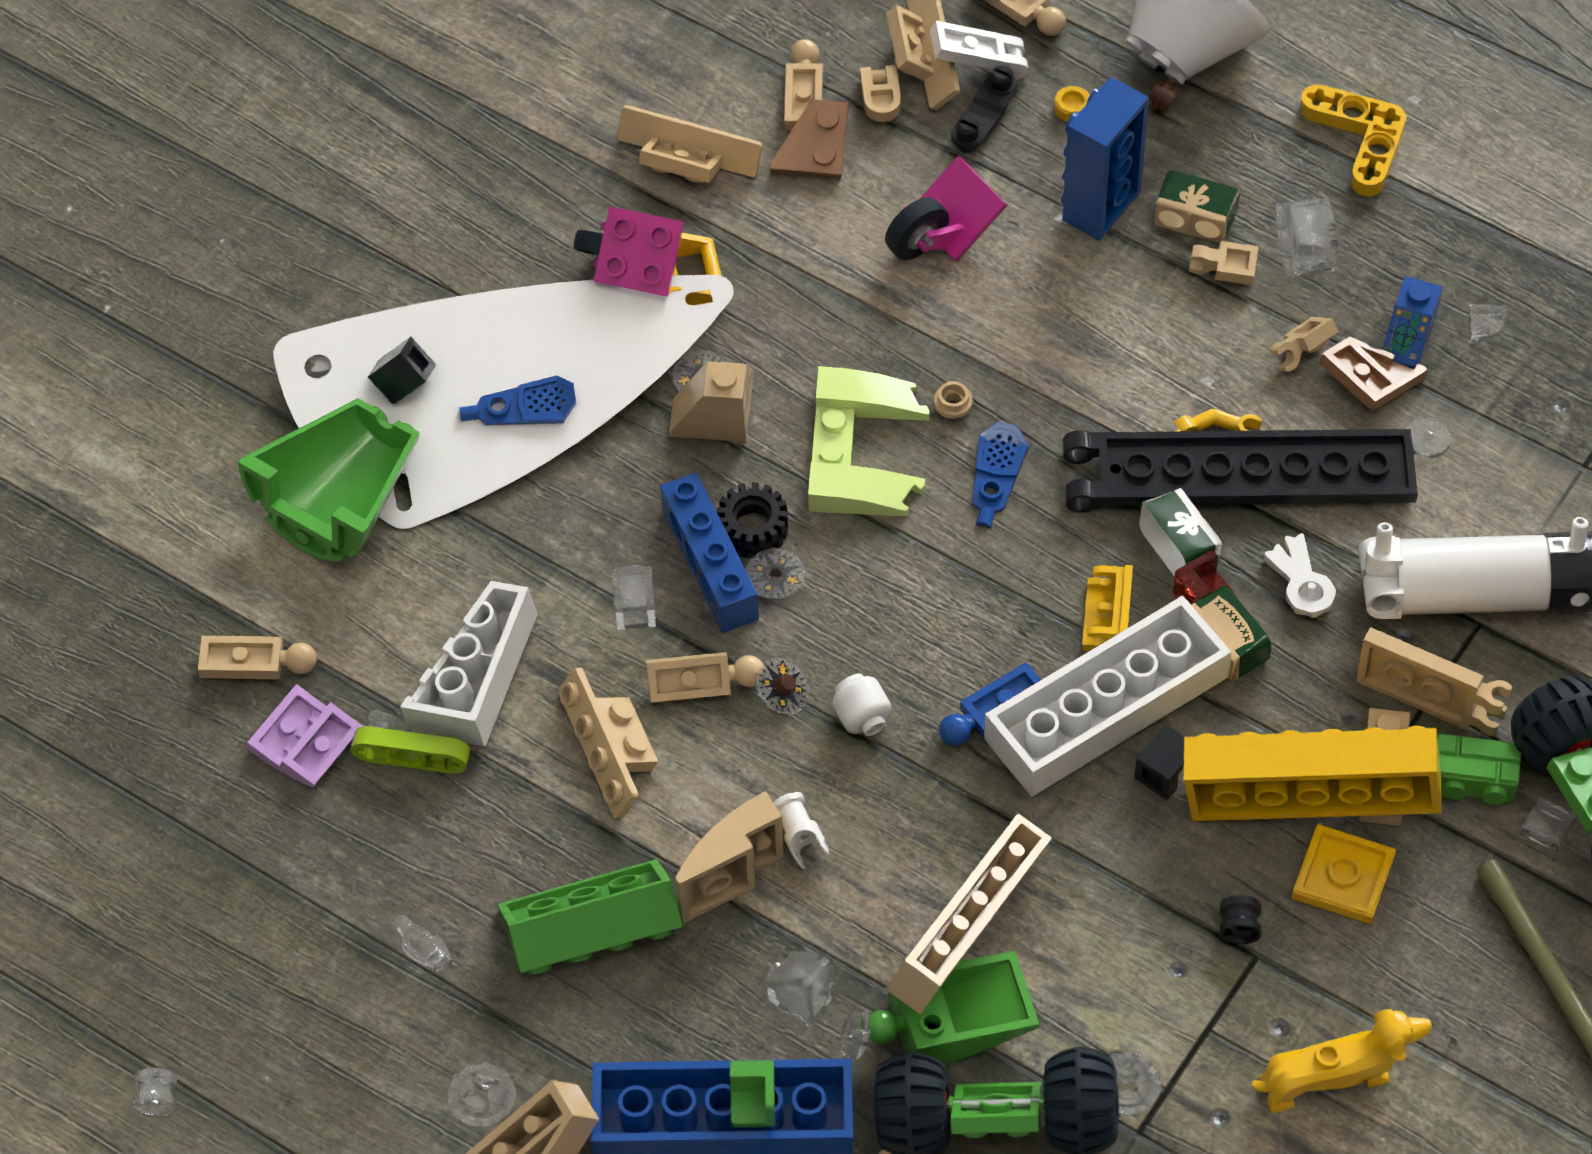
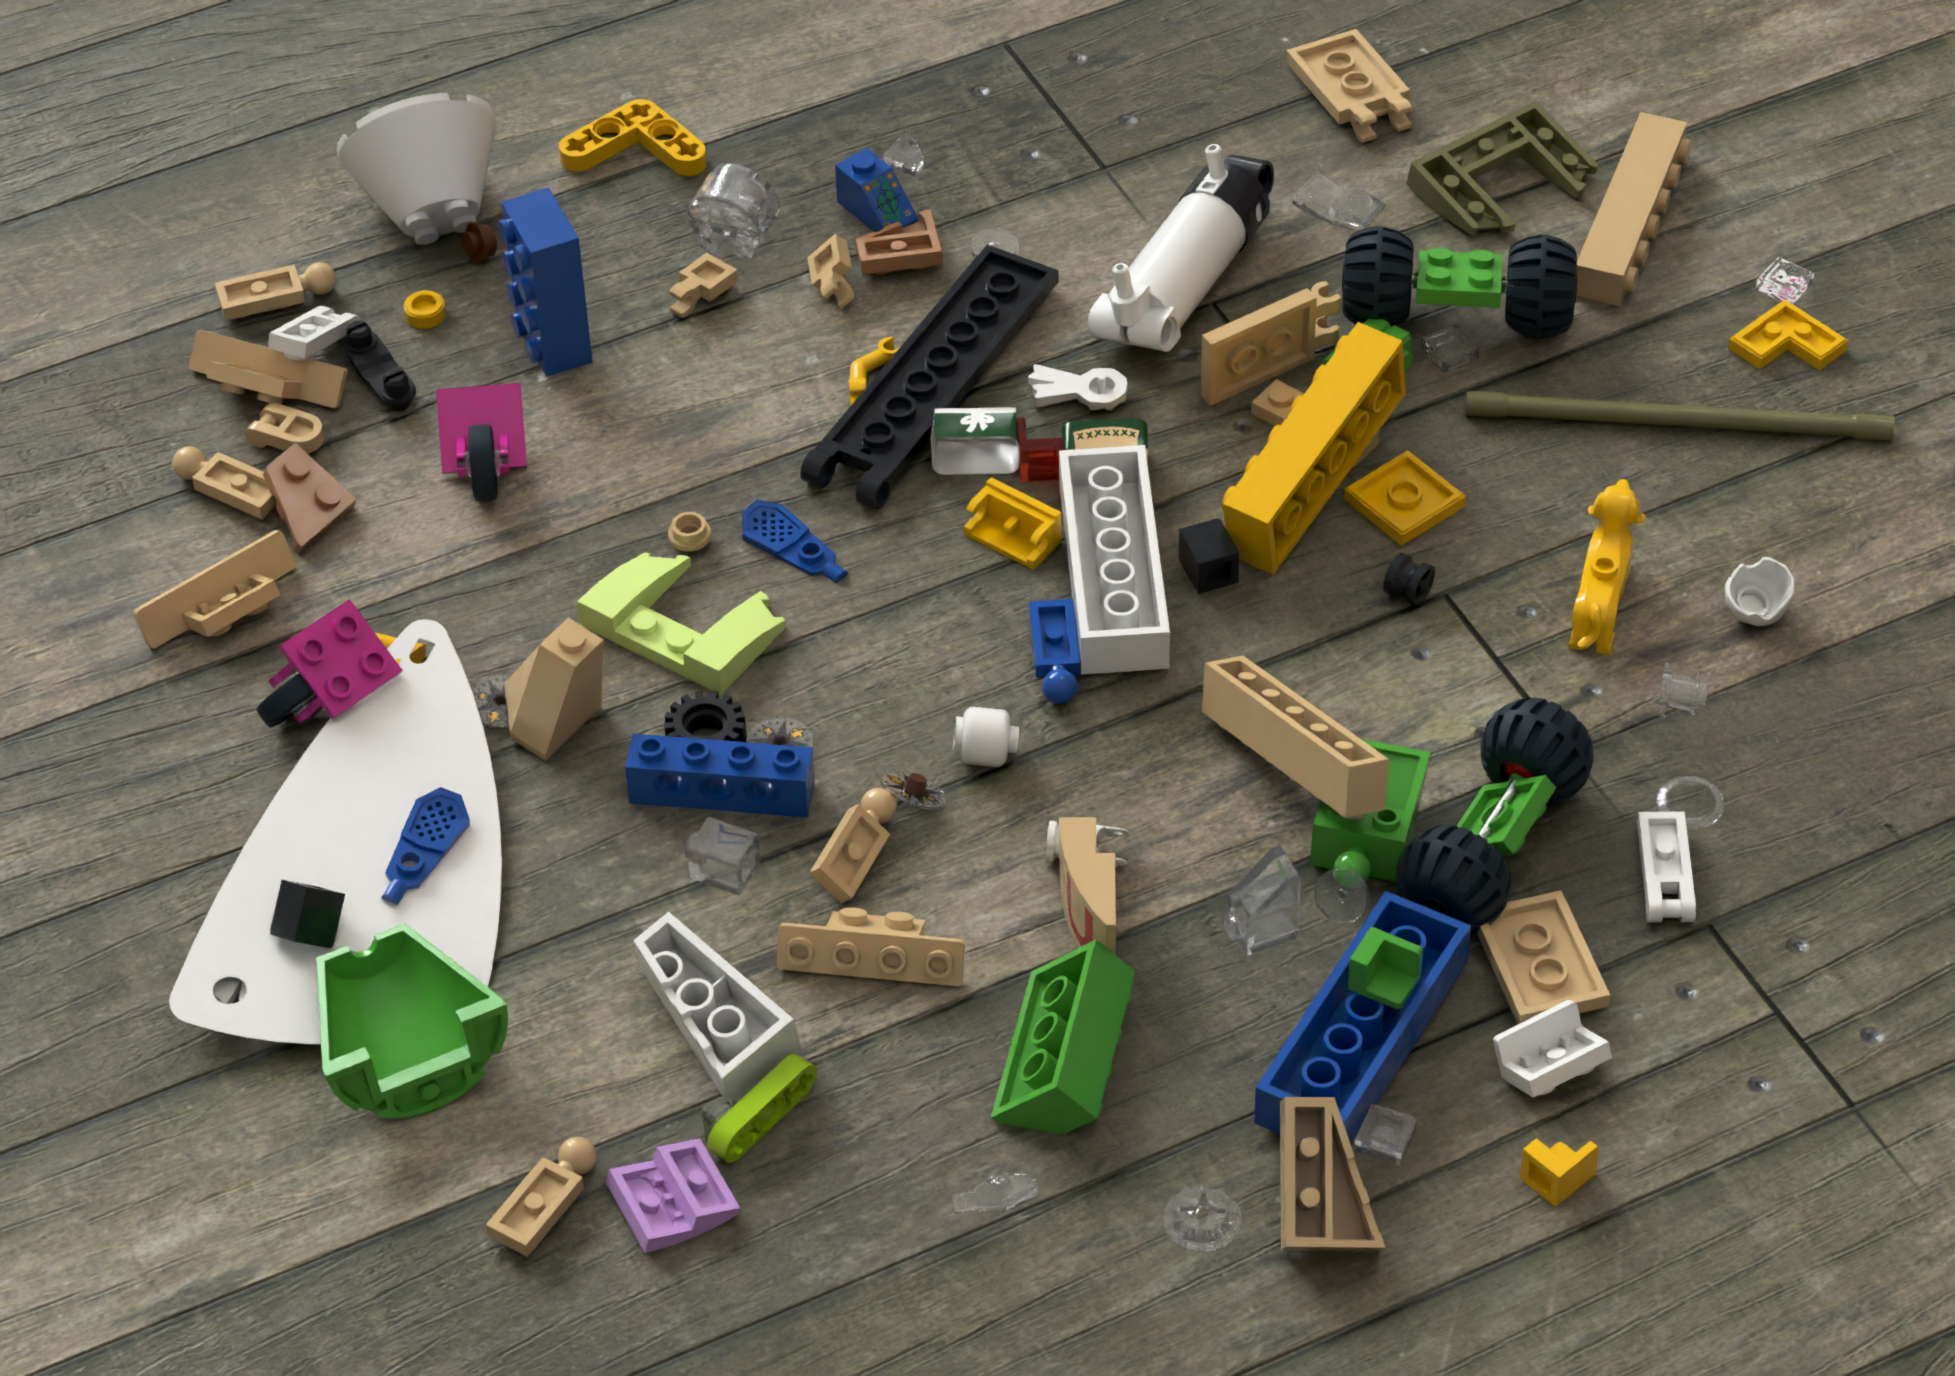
camera: 60 degrees left, 10 degrees down
piece [1154,171,1240,244] -> none

